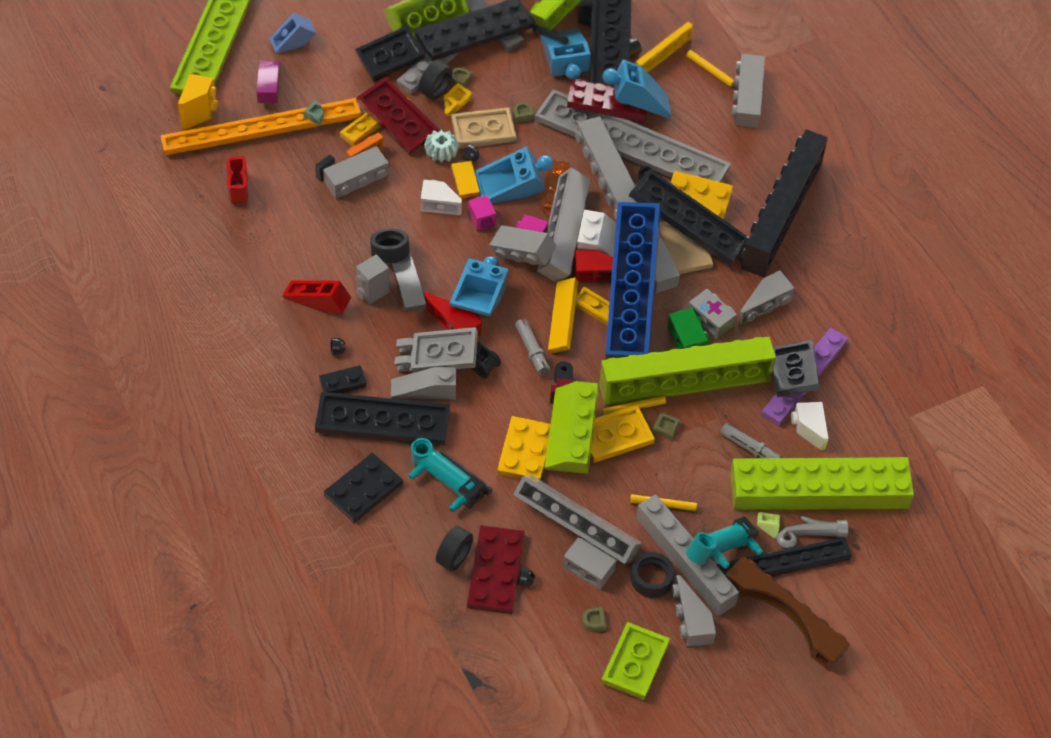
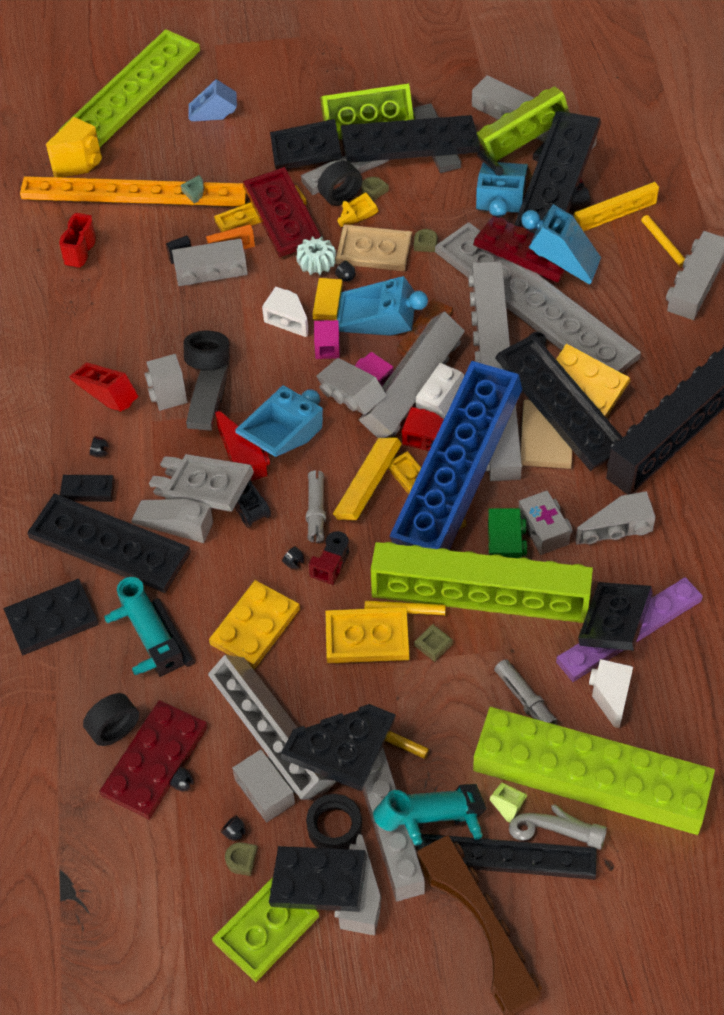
camera: 25 degrees right, 0 degrees up
magenta slope [257,61,280,103] -> none
lime slope [545,381,599,474] -> none
none -> black hinge [220,815,246,841]
none -> black plate [269,846,367,912]
none -> black plate [281,704,396,792]
none -> black hinge [282,546,305,570]

